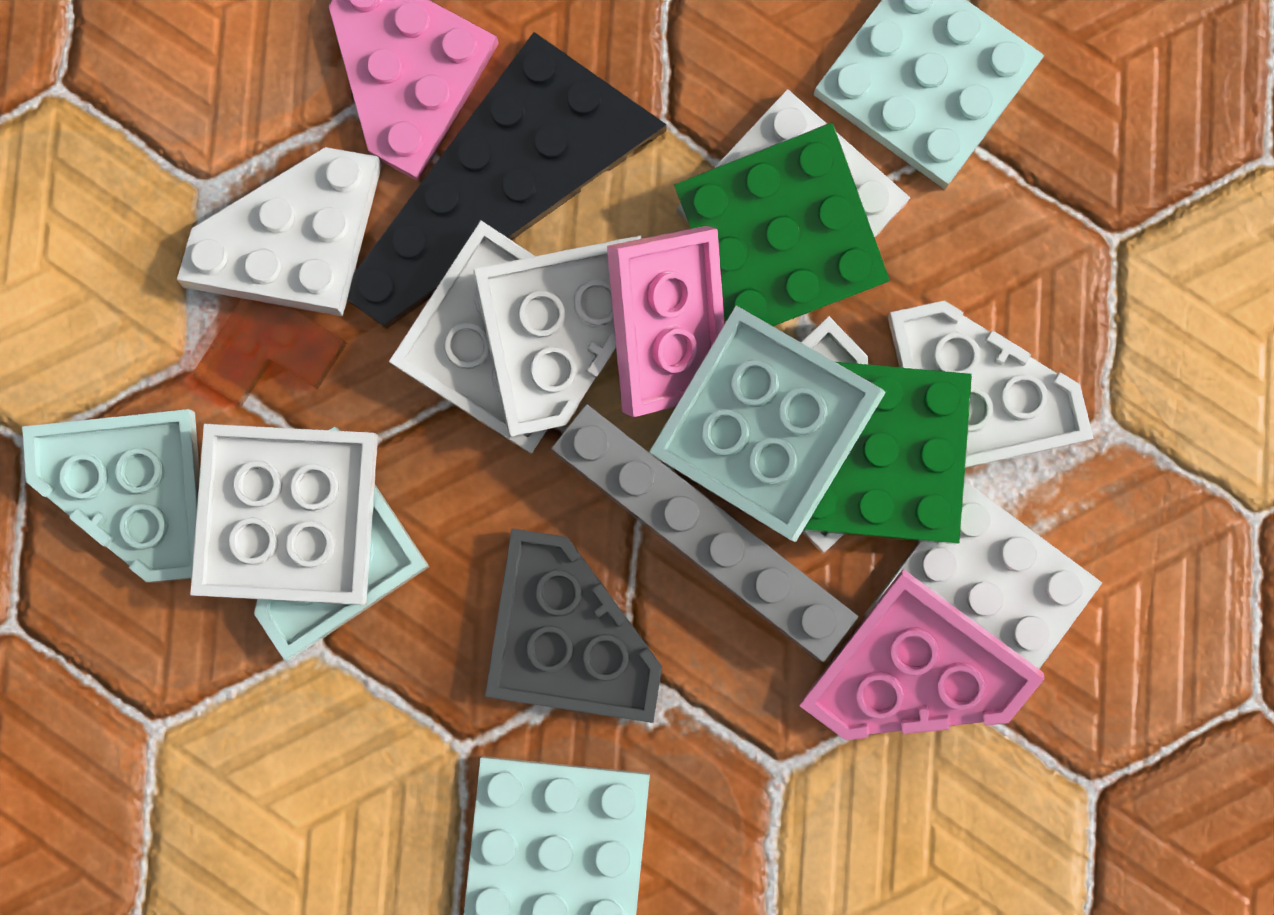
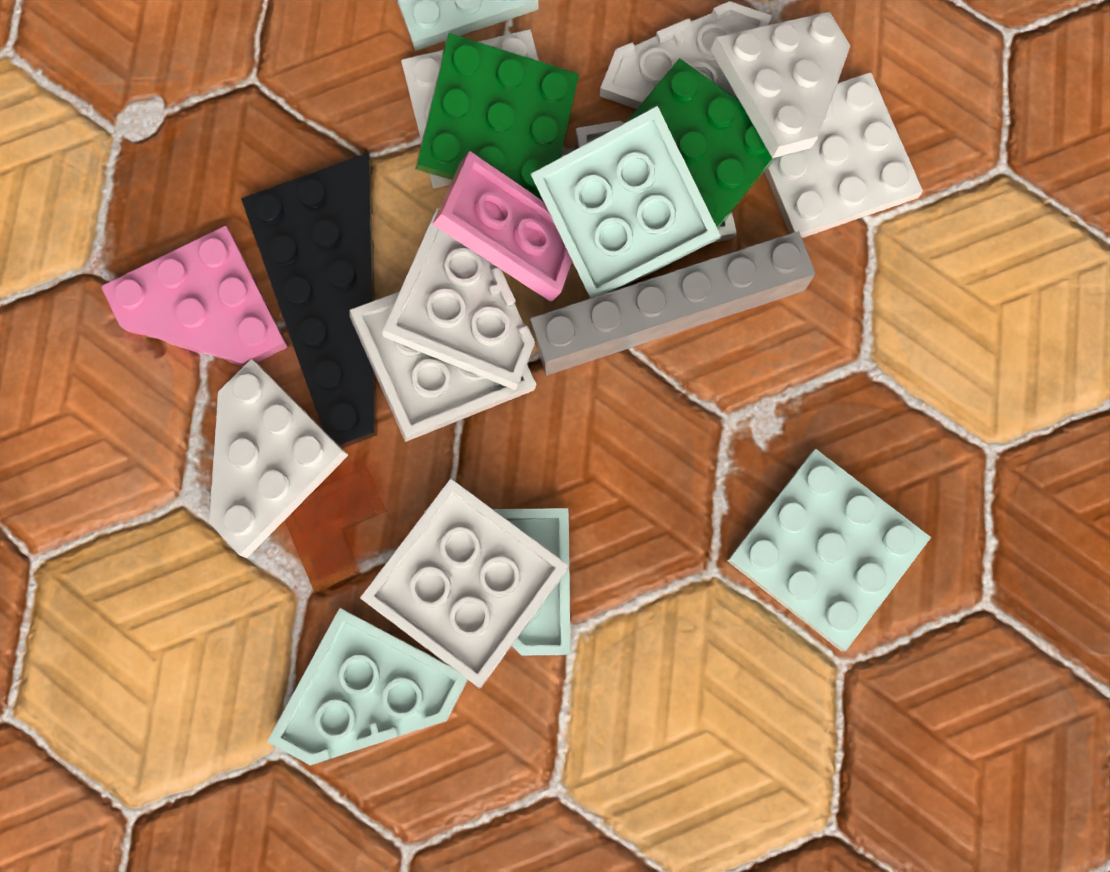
camera: 60 degrees left, 5 degrees down
dark grey plate [485,529,662,723] -> none
bright pink plate [799,569,1045,740] -> none
none -> white plate [710,12,850,158]

